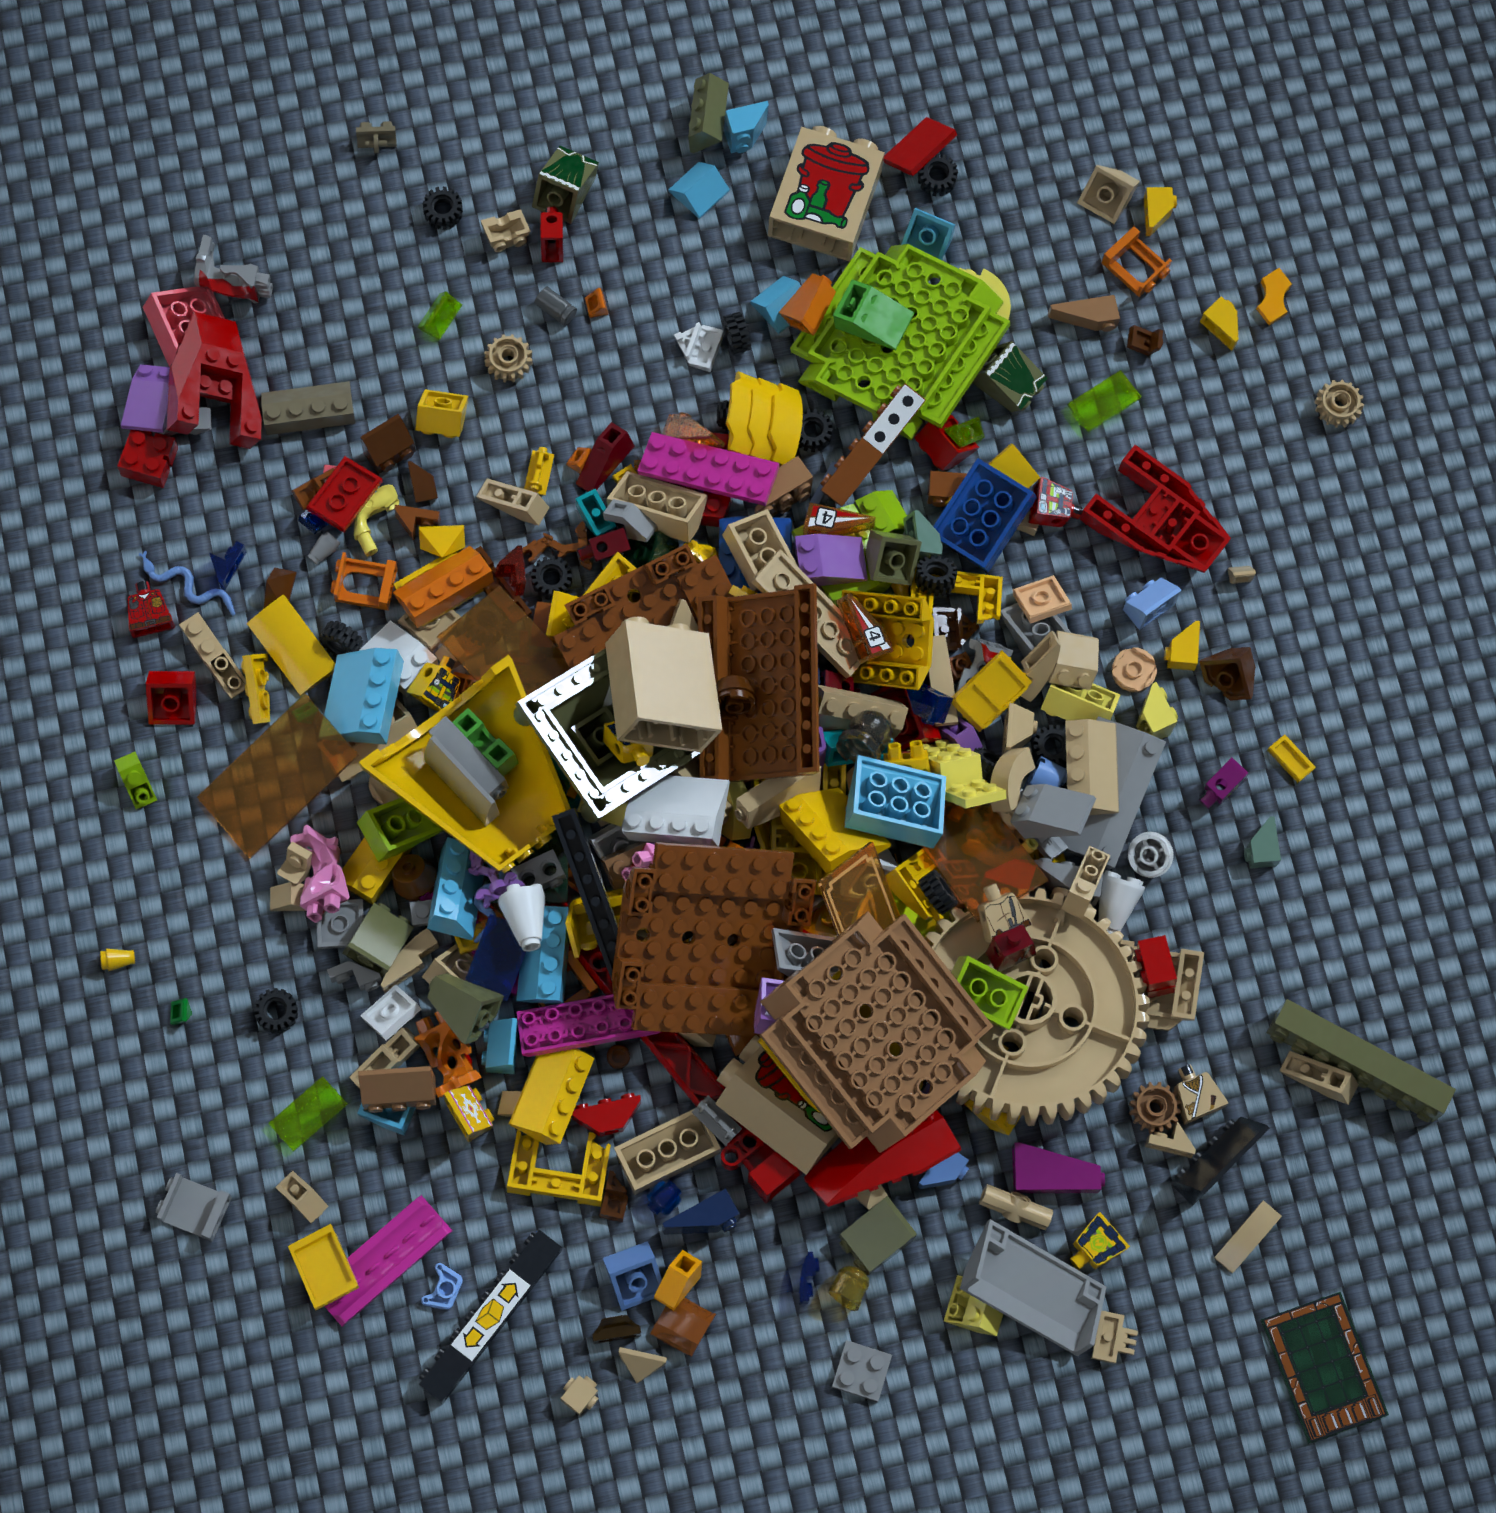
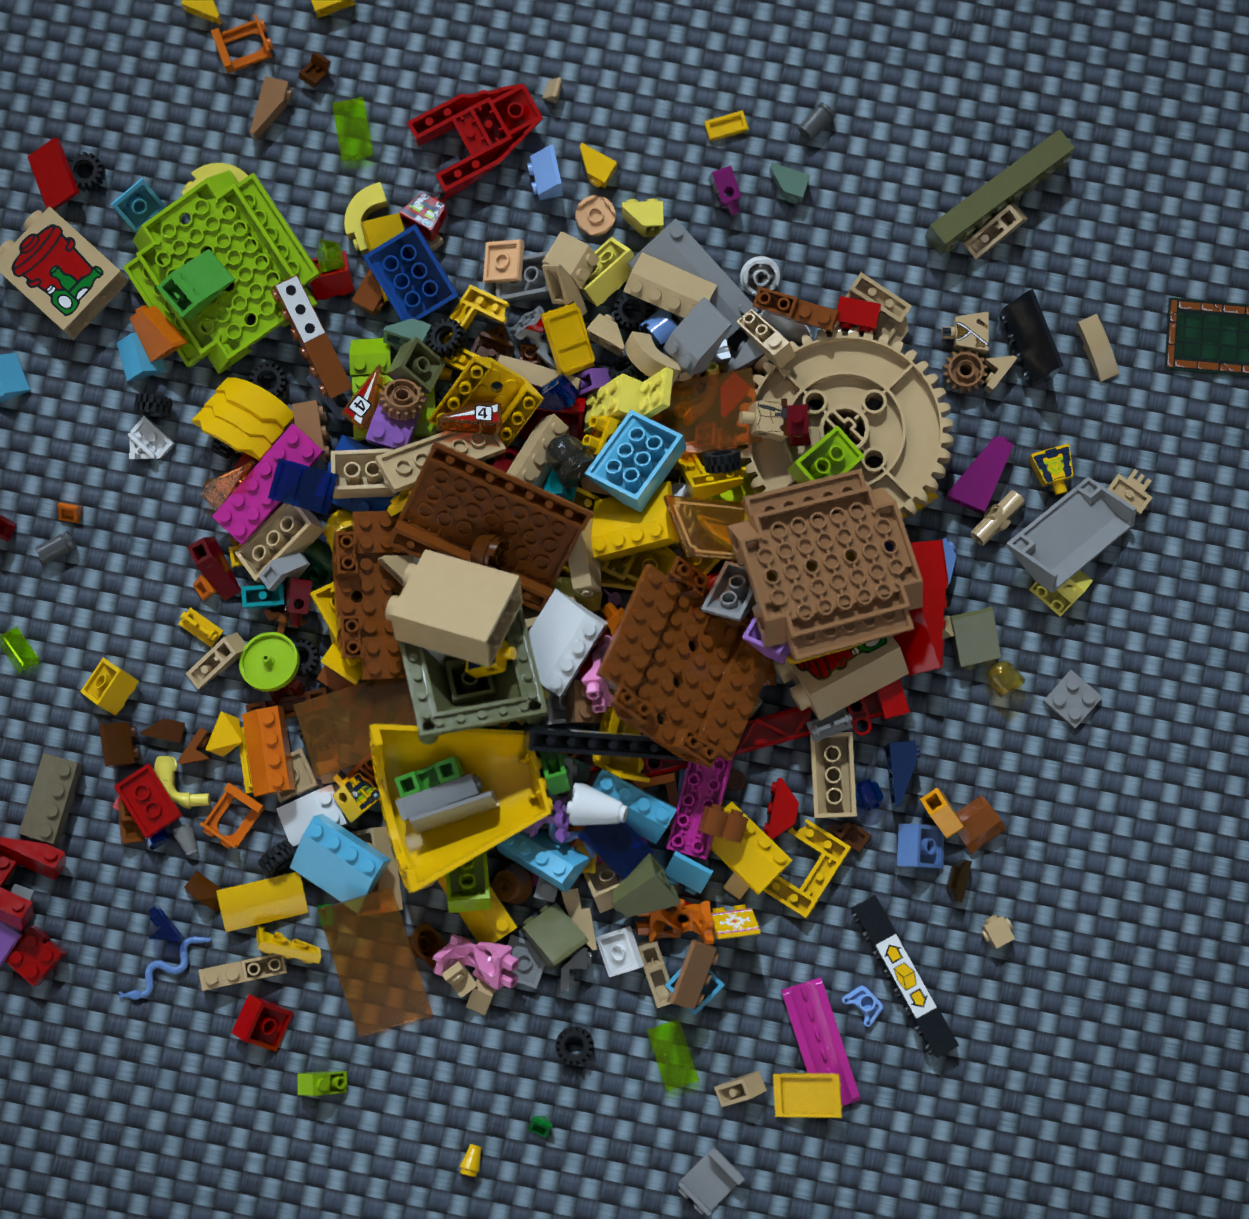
camera: 55 degrees left, 10 degrees up
torso [128,581,175,638] -> none
tan gear [484,334,533,383] -> none
tan slope [619,1347,667,1383] -> none
clear blue slope [798,1252,820,1305] -> none
slope [972,341,1048,412] -> none
tan slope [1077,165,1140,224] -> none
reddish brown slope [1199,647,1256,701] -> none
none -> lime piece [239,632,300,692]
none -> clear blue piece [268,458,338,515]
none -> light yellow arch [344,182,389,256]
none -> medium nougat gear [379,379,425,421]
none -> reddish brown piece [408,923,450,969]
none -> bright green slope [539,751,571,795]
none -> dark orange brick [698,803,748,843]
none -> dark orange slope [753,286,840,332]
none -> dark grey piece [798,102,835,141]

